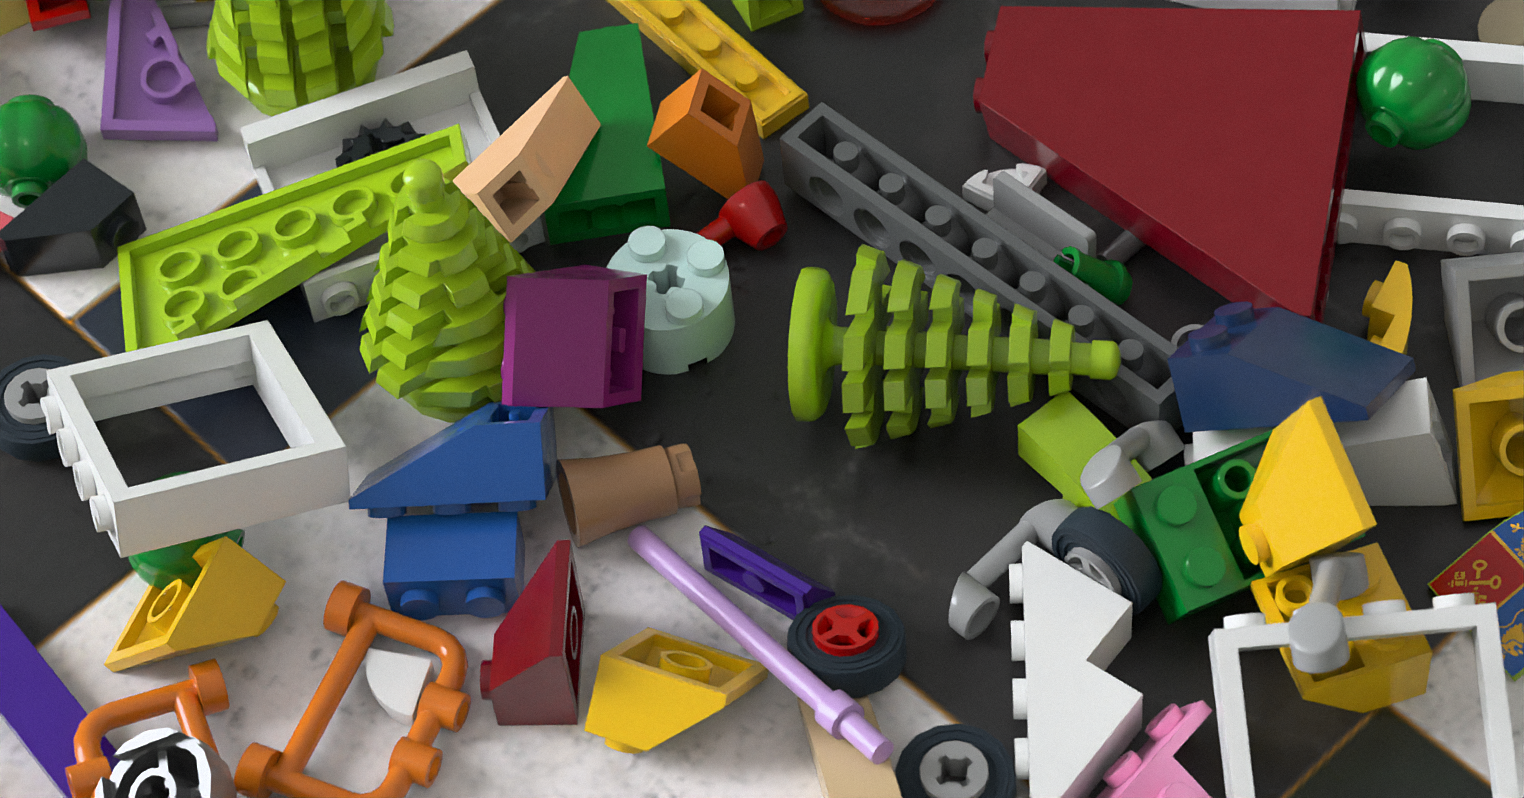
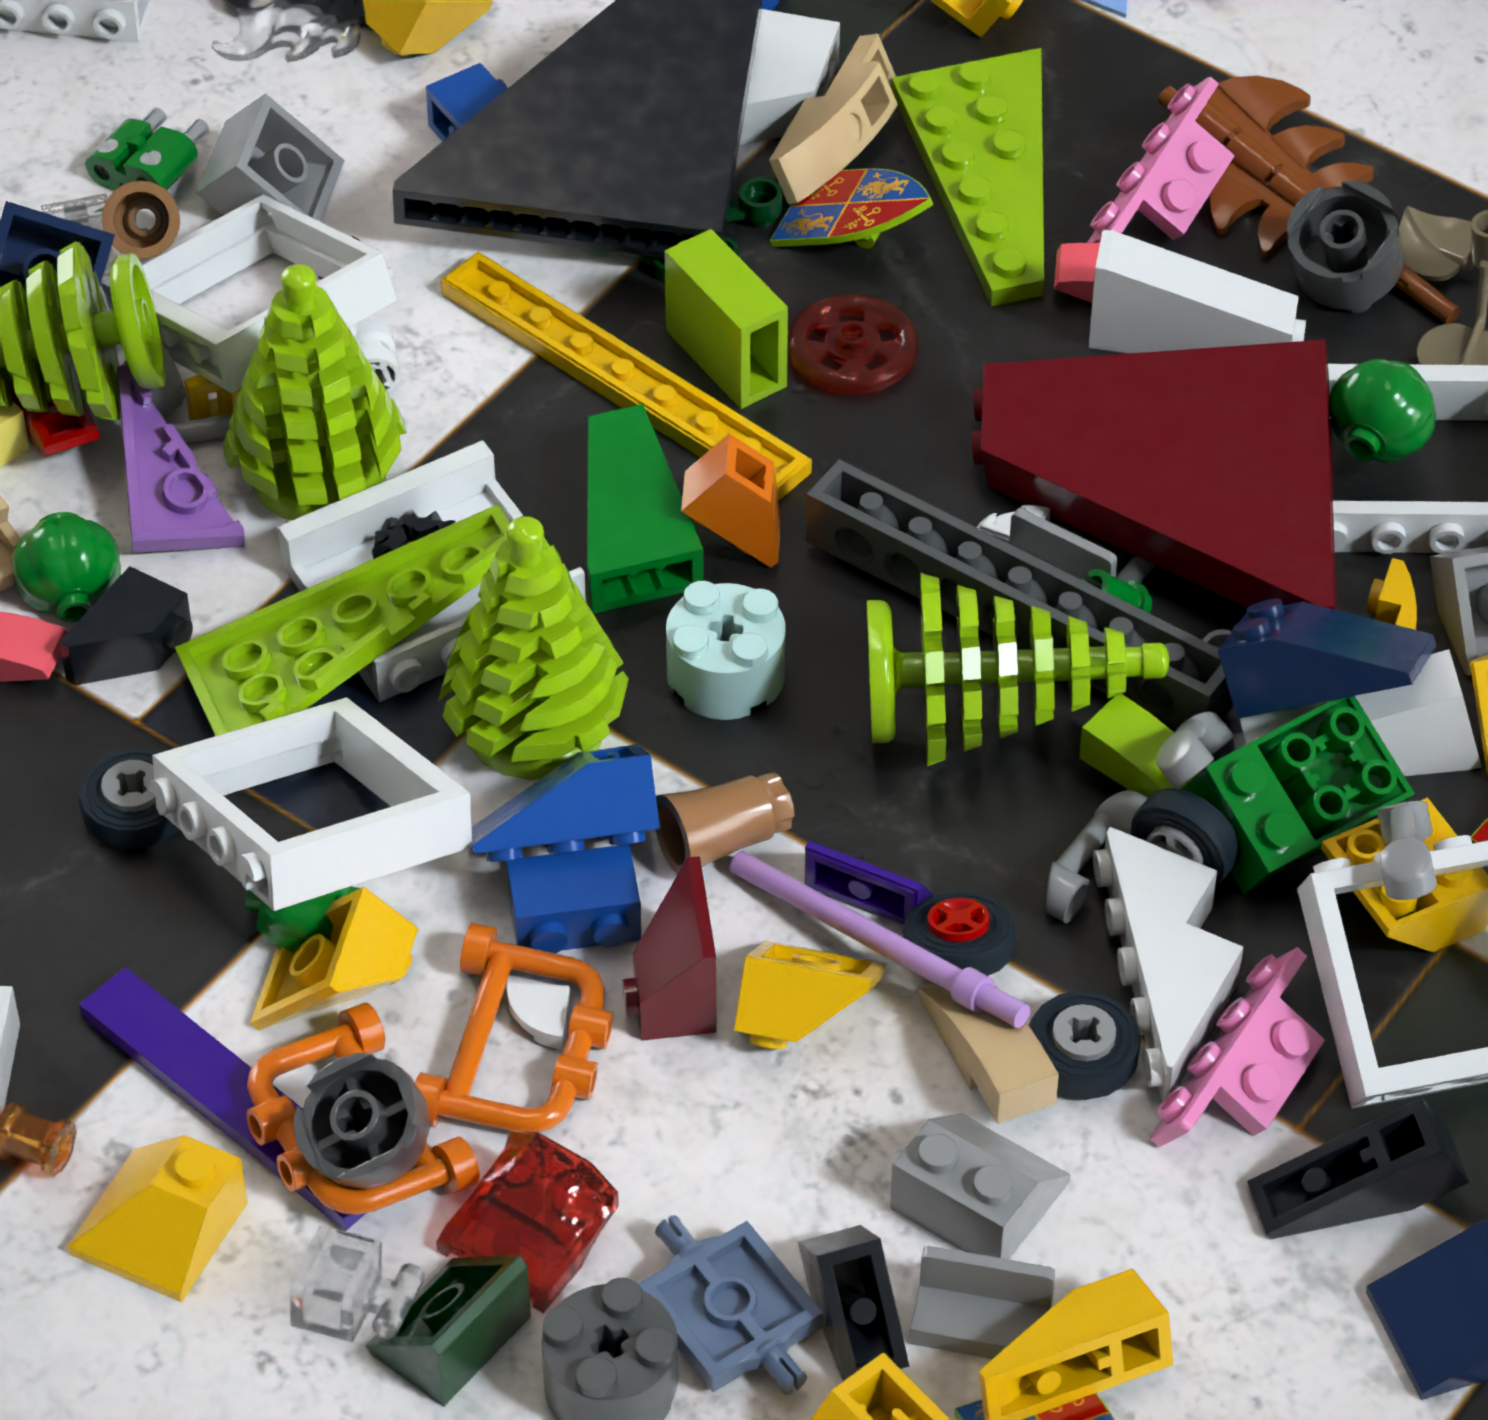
camera: 15 degrees left, 5 degrees down
light nougat slope [452,76,601,243] -> none
magenta slope [501,265,647,408] -> none
red bar [696,180,788,251] -> none
yellow slope [1239,396,1377,578] -> none

